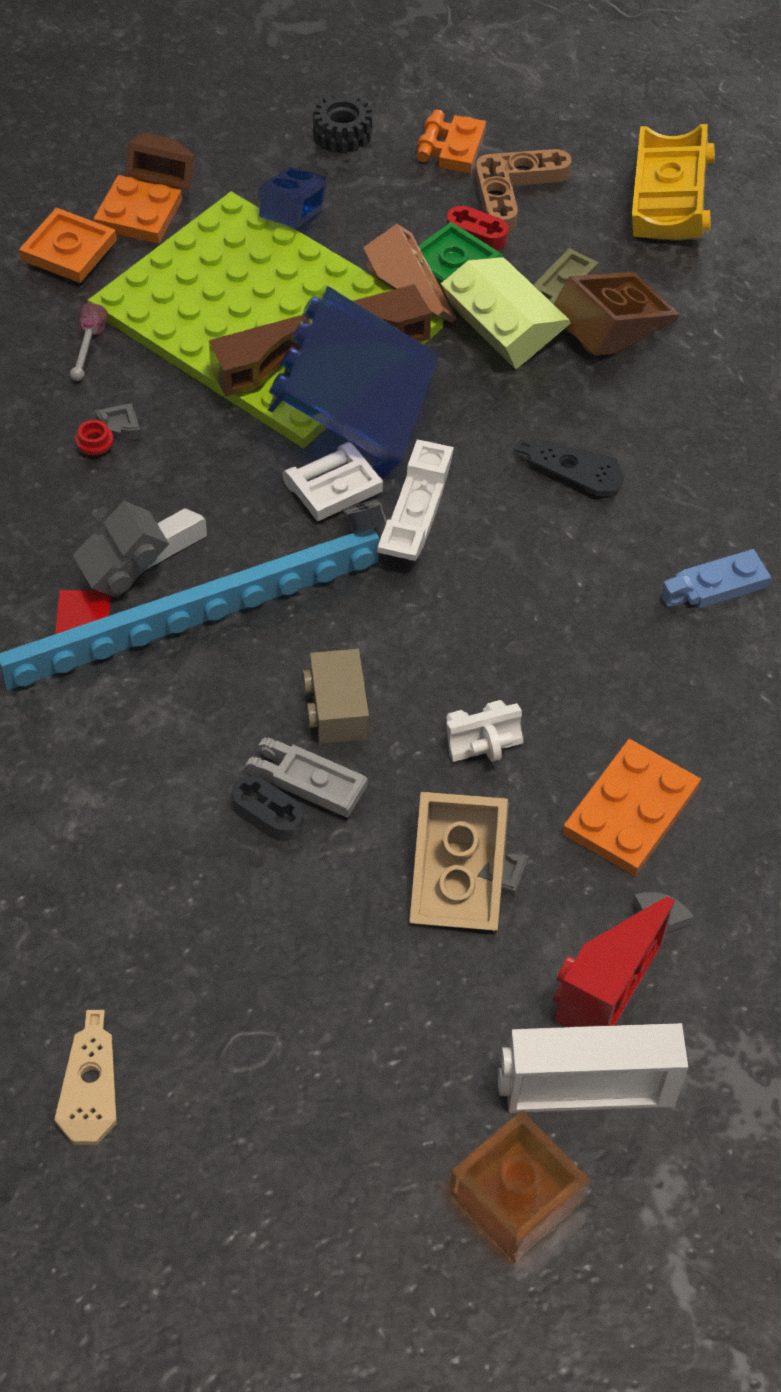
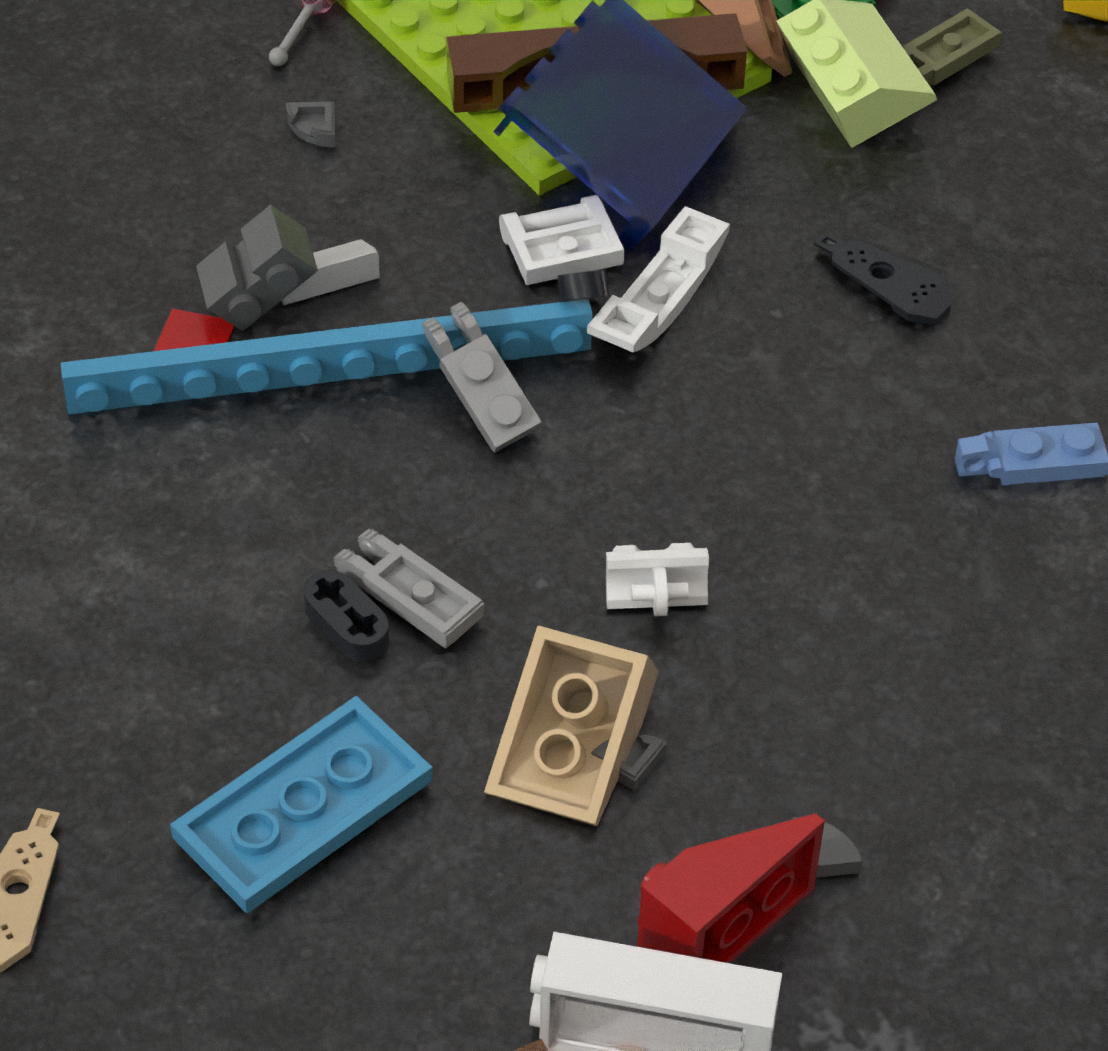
camera: 15 degrees right, 5 degrees down
red plate [75,420,113,455] -> none
dark tan brick [303,649,369,744] -> none
reddish brown slope [553,272,680,356] -> none
orange plate [562,739,701,877] -> none
none -> dark azure plate [170,696,433,914]
none -> light grey hinge [422,302,542,453]

